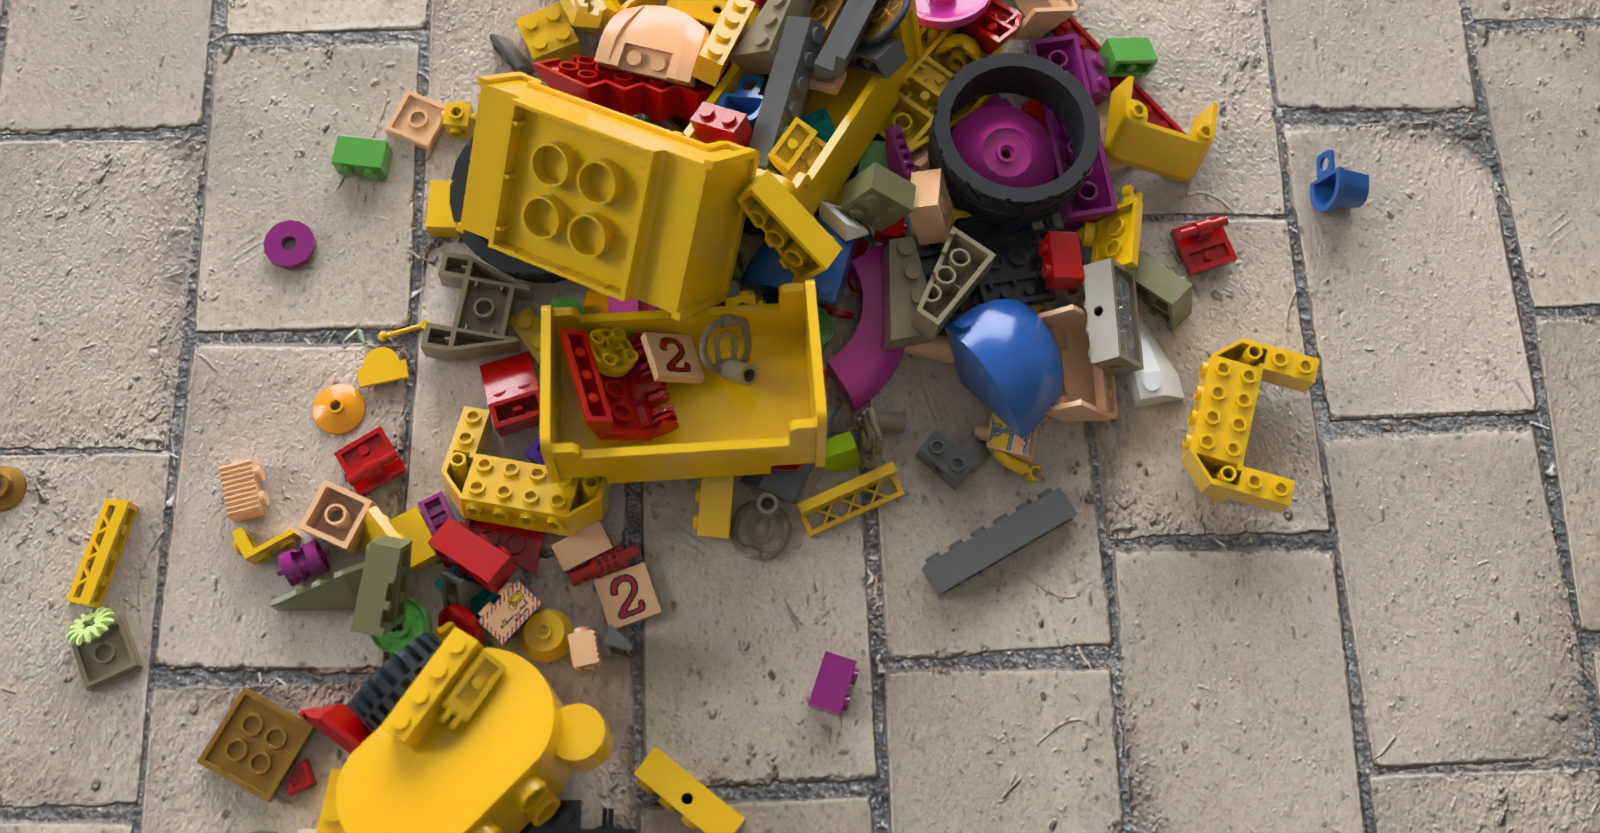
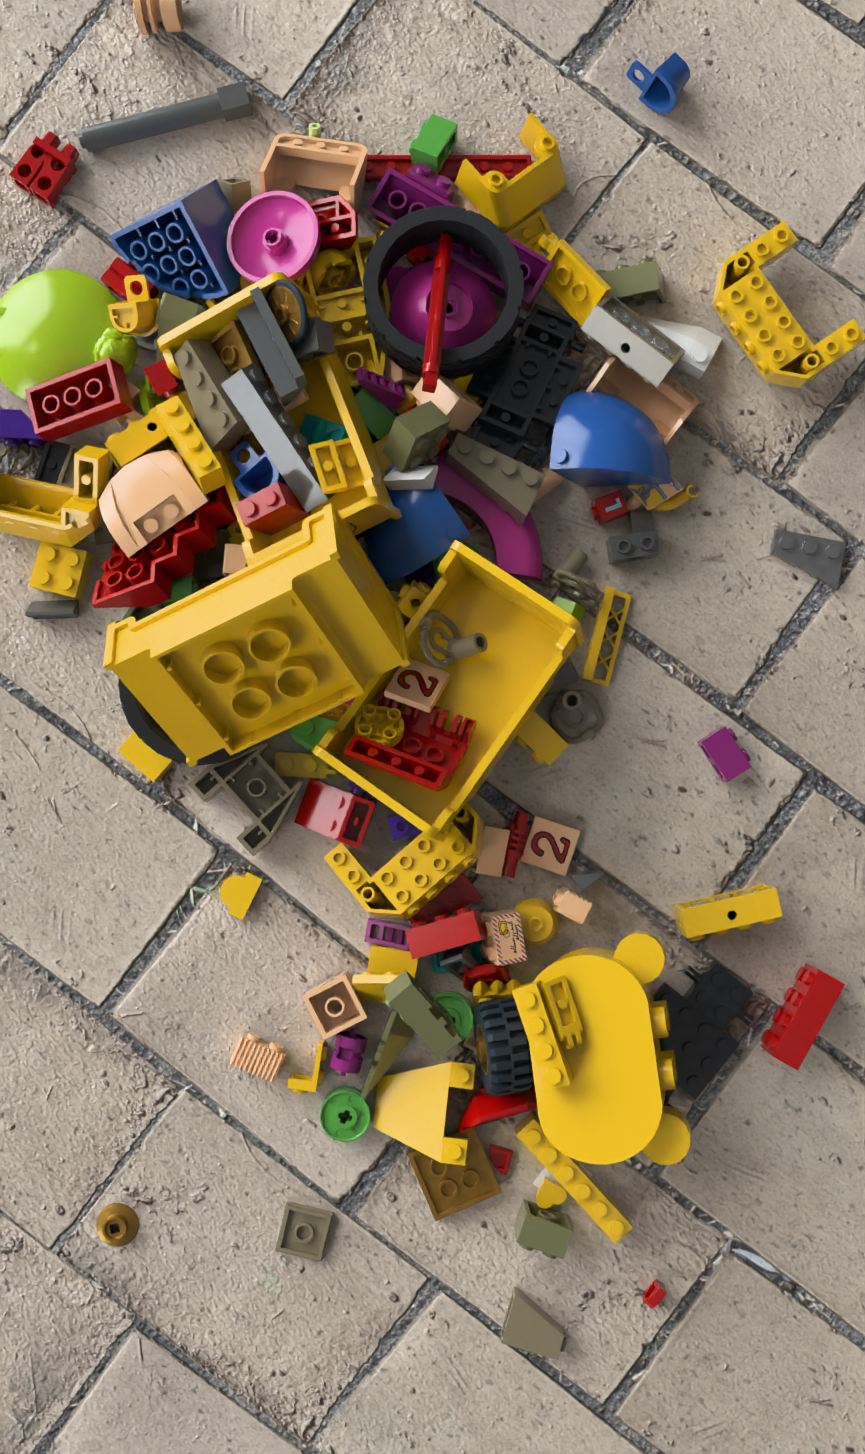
camera: 45 degrees left, 15 degrees up
yellow fence [66,498,140,609] -> none
yellowish green gear [66,607,115,646] -> none
magenta tile [263,220,317,270] -> none
light orange dish [313,384,366,435] -> none
bright green brick [332,135,393,180] -> none
red plate [334,426,408,497] -> none
yellow hinge [378,320,430,342] -> none
light nougat tile [385,90,446,152] -> none
yellow brick [440,101,477,140] -> none
yellow wedge [737,169,843,283] -> none
dark tan wedge [911,226,996,341] -> none
dark grey brick [922,487,1077,597] -> none
red brick [1039,231,1084,290] -> none
yellow tile [1078,221,1095,247] -> none
red plate [1170,215,1238,277] -> none
none -> bright green wheel [320,1086,371,1142]
none -> yellow wedge [373,1062,476,1166]
none -> red piece [422,234,452,393]
none -> yellow plate [503,209,552,253]
none -> red brick [590,489,629,526]
none -> flat silver wing [770,529,846,590]

